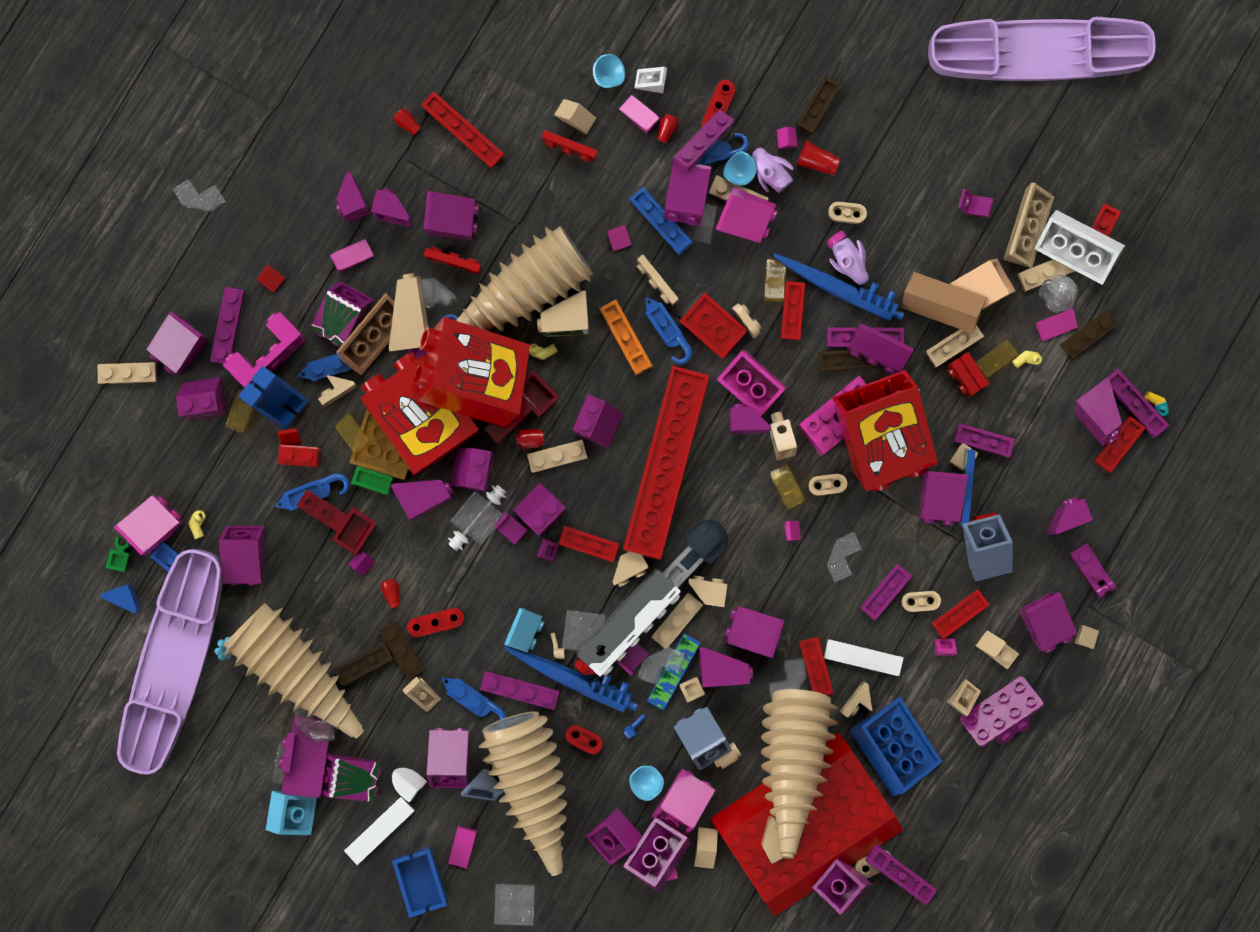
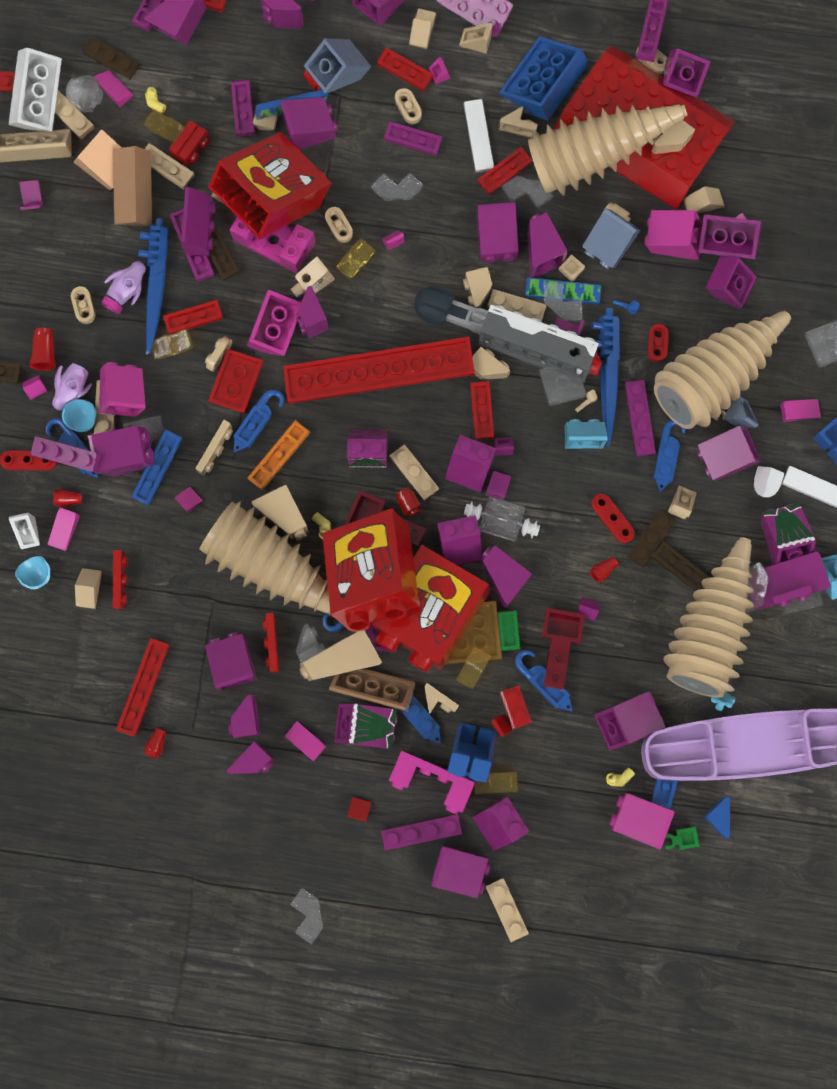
camera: 110 degrees left, 5 degrees down
medium azure helmet [629,766,664,801] -> none

